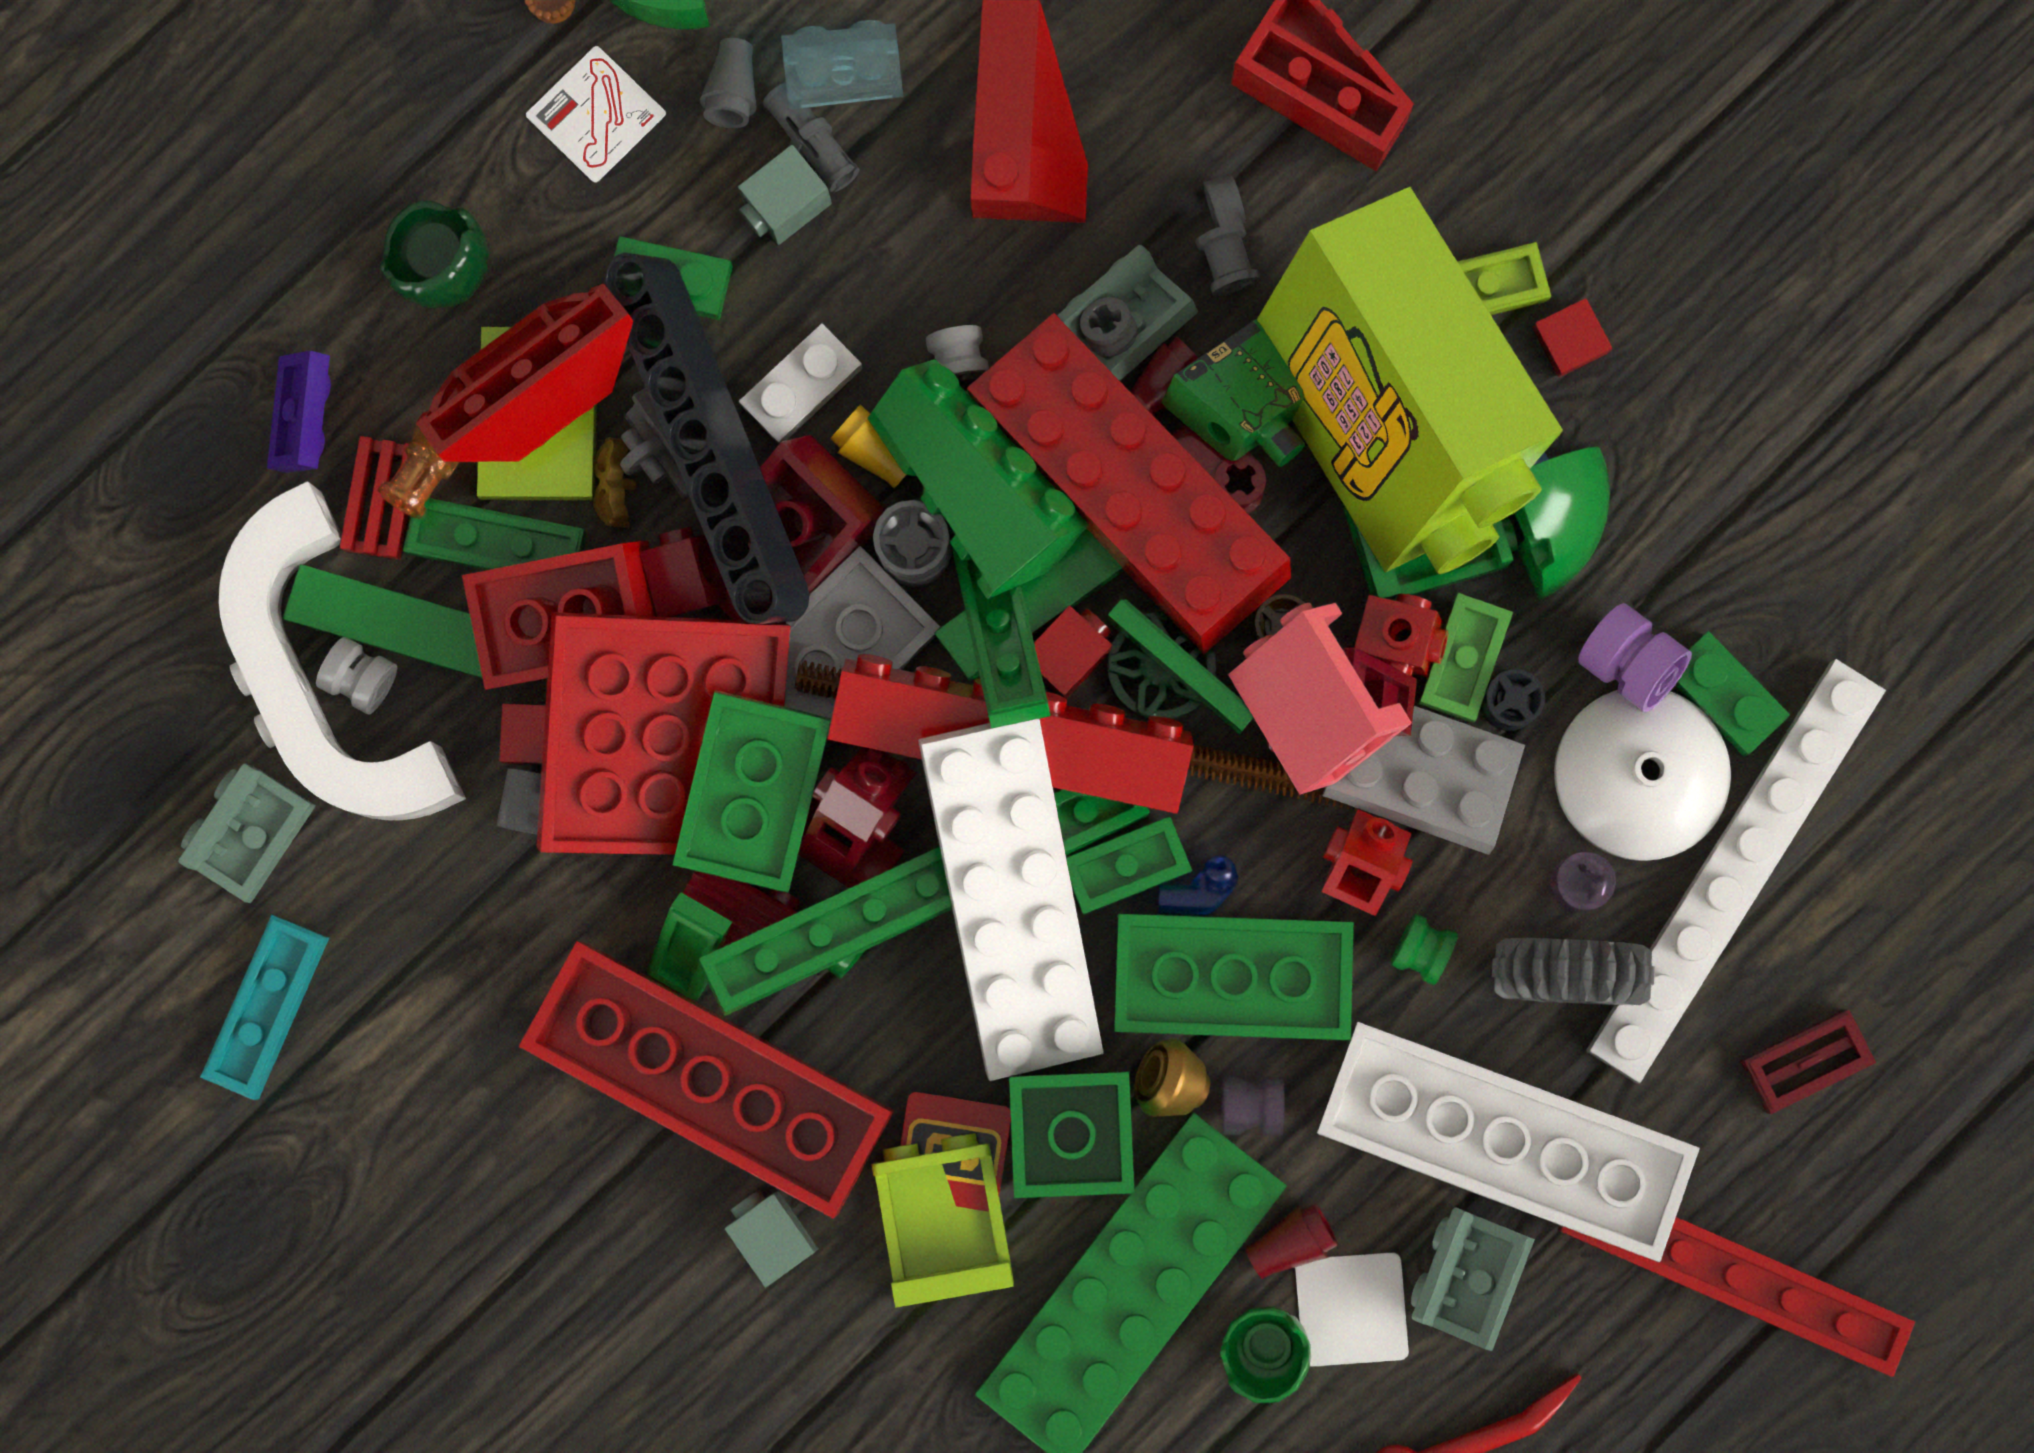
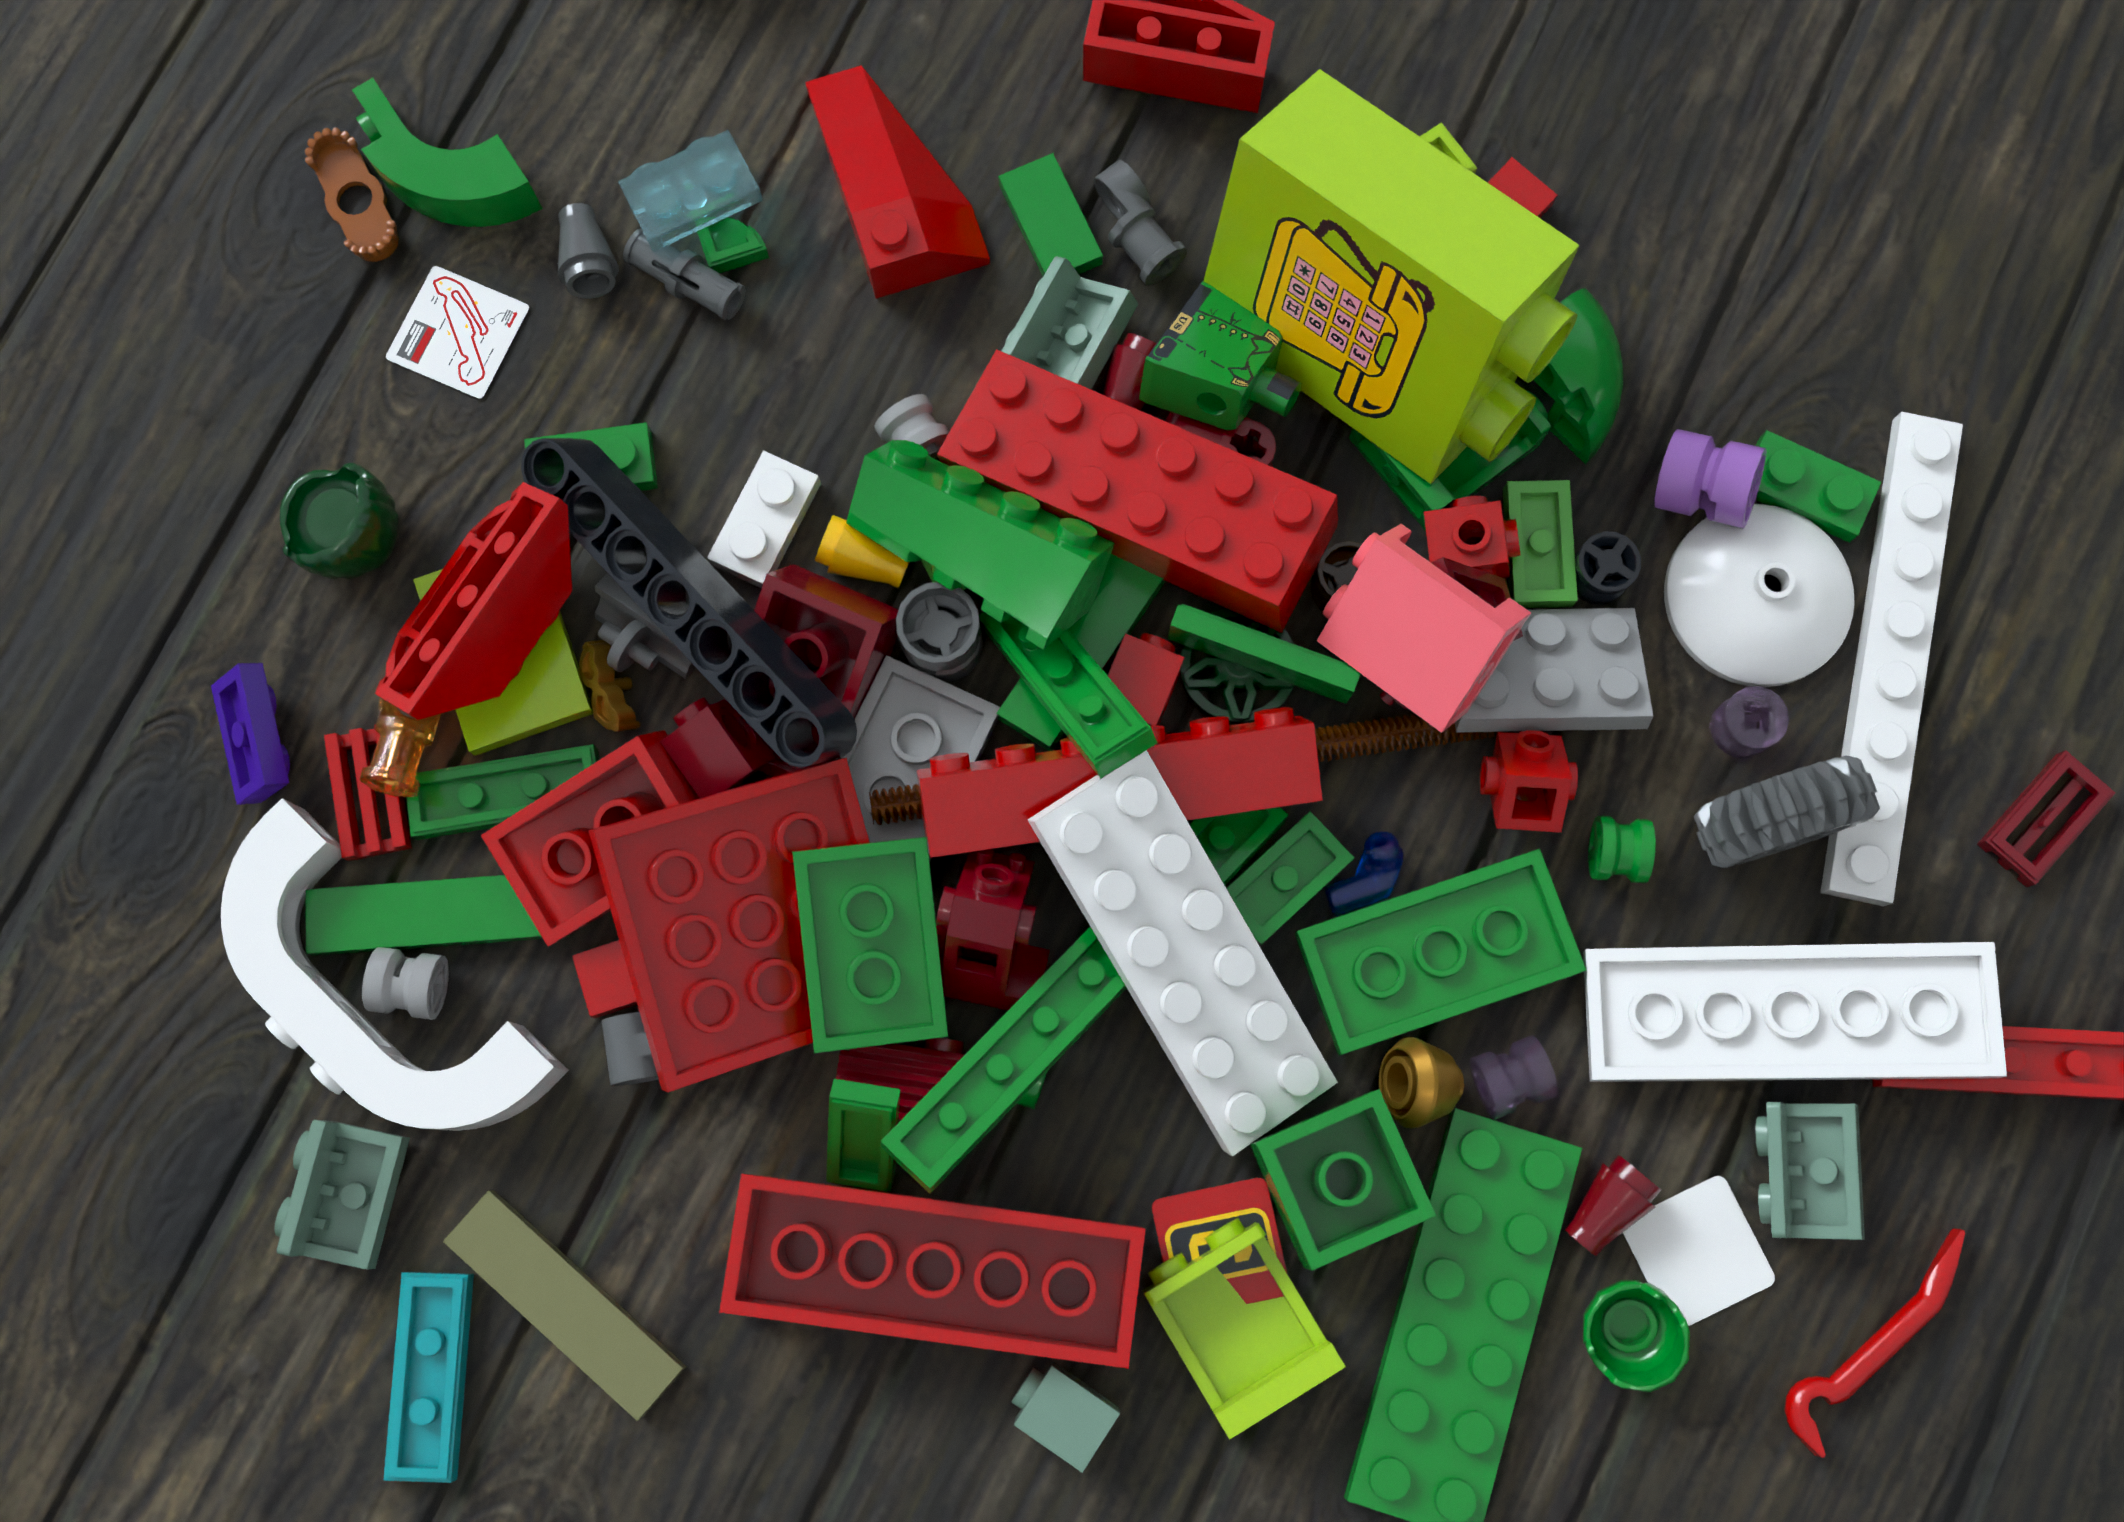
camera: 25 degrees left, 5 degrees down
sand green brick [738,145,832,246] -> none
dark grey bush [1080,297,1138,357] -> none
none -> olive tile [443,1190,687,1421]
none -> green tile [691,211,770,273]
none -> green tile [998,153,1103,277]

